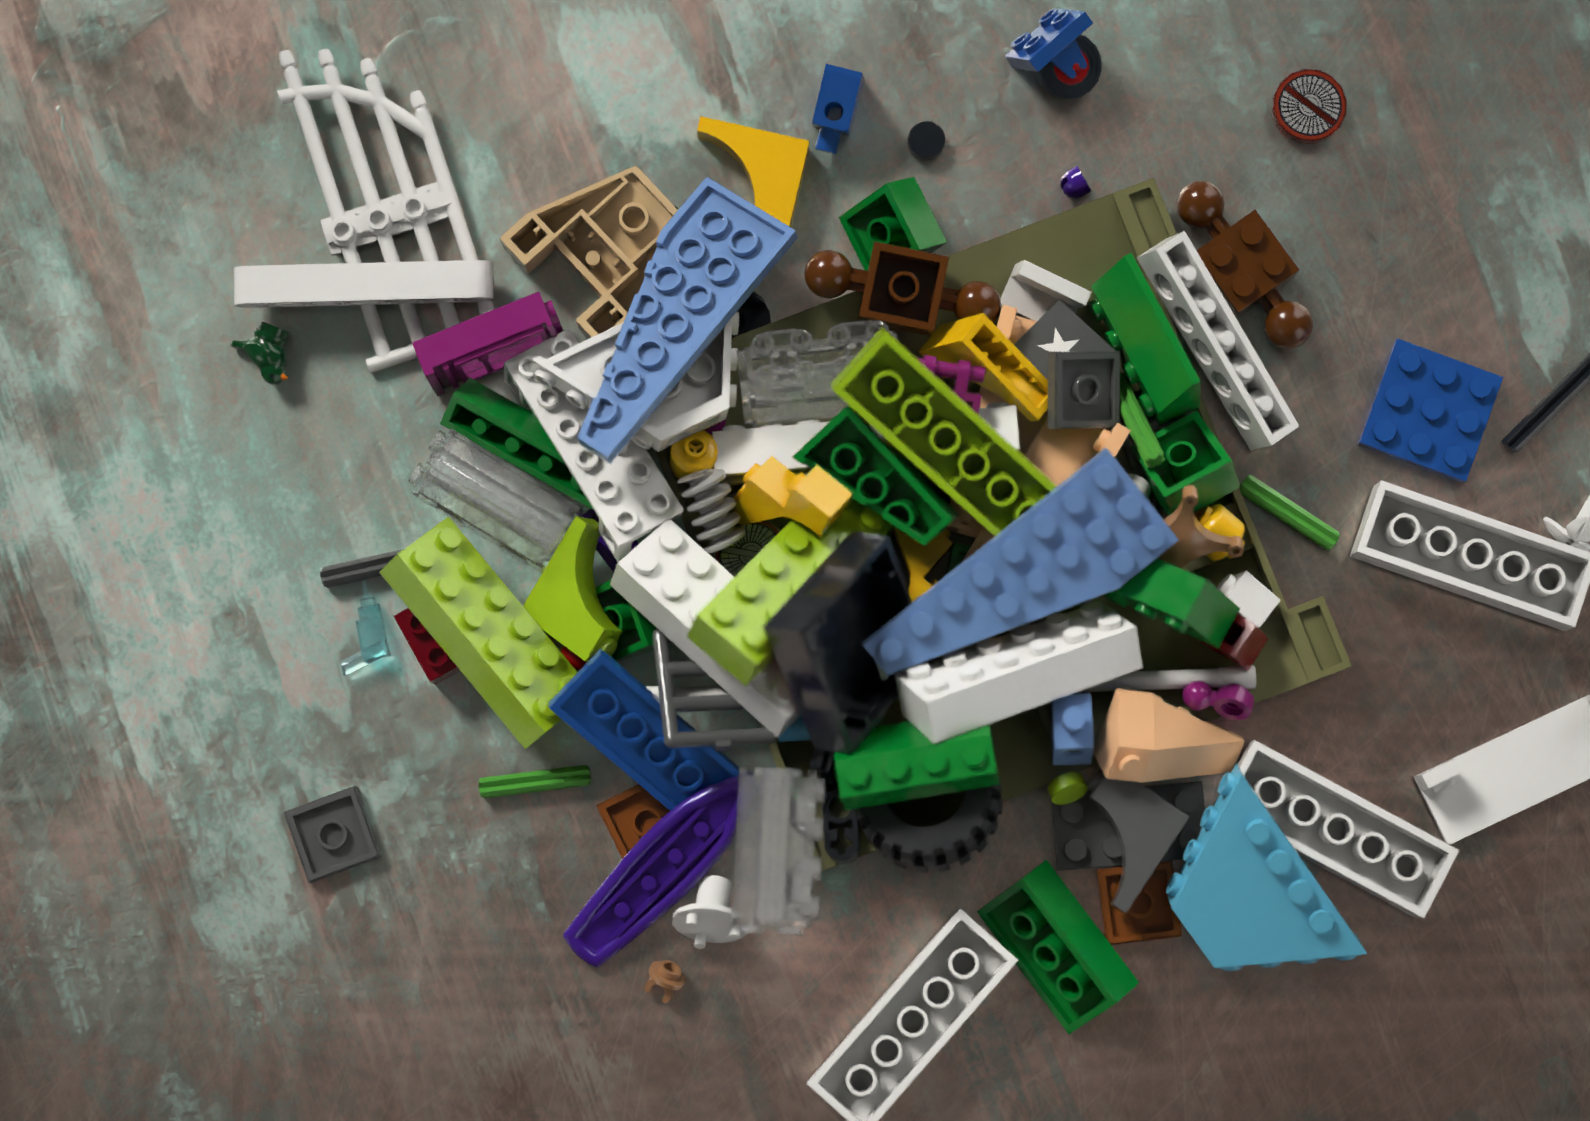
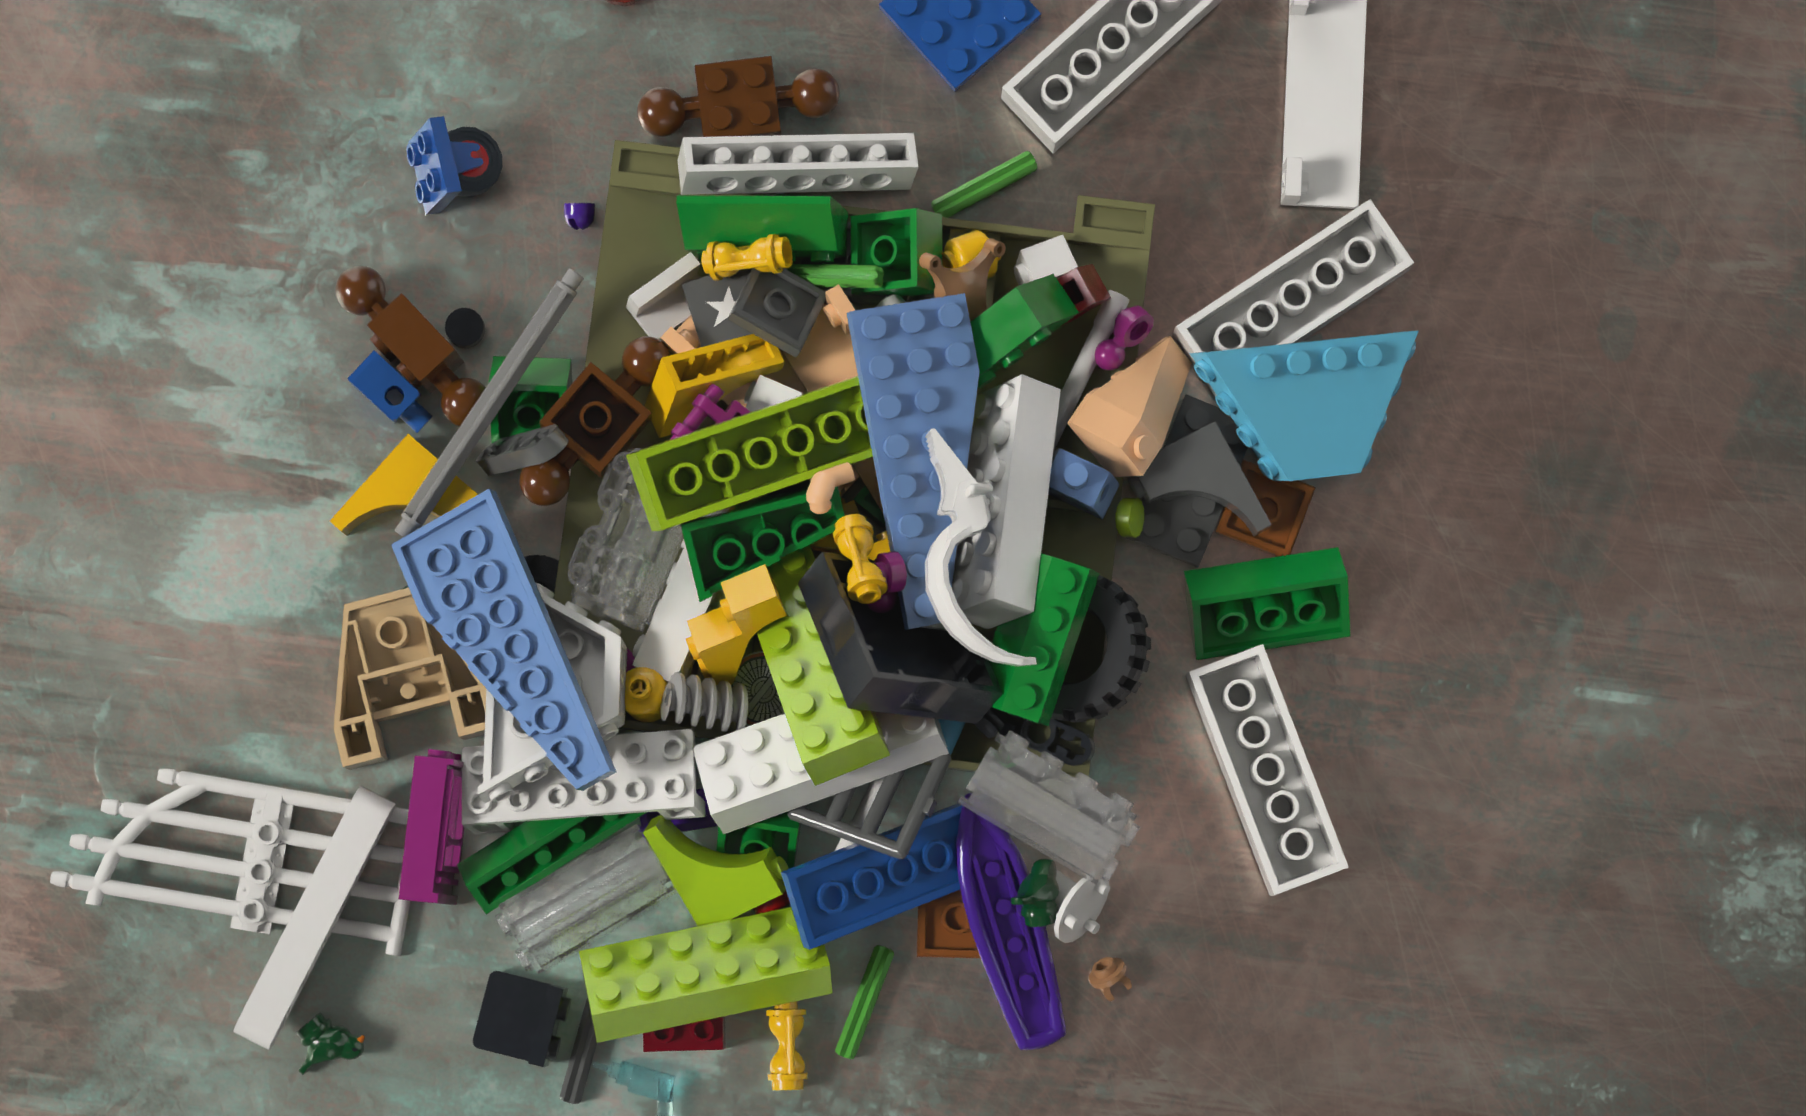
camera: 65 degrees left, 0 degrees up
none -> reddish brown brick [335,266,486,427]
none -> light grey piece [395,268,584,537]
none -> black bracket [473,971,571,1067]
none -> dark grey beam [476,424,569,476]
none -> yellow piece [701,234,793,281]
none -> yellow piece [766,1001,808,1090]
none -> light nougat arm [806,462,855,514]
none -> yellow piece [833,514,888,604]
none -> magenta plate [867,551,907,614]
none -> white piece [925,428,1037,667]
none -> dark green animal [1011,859,1059,927]

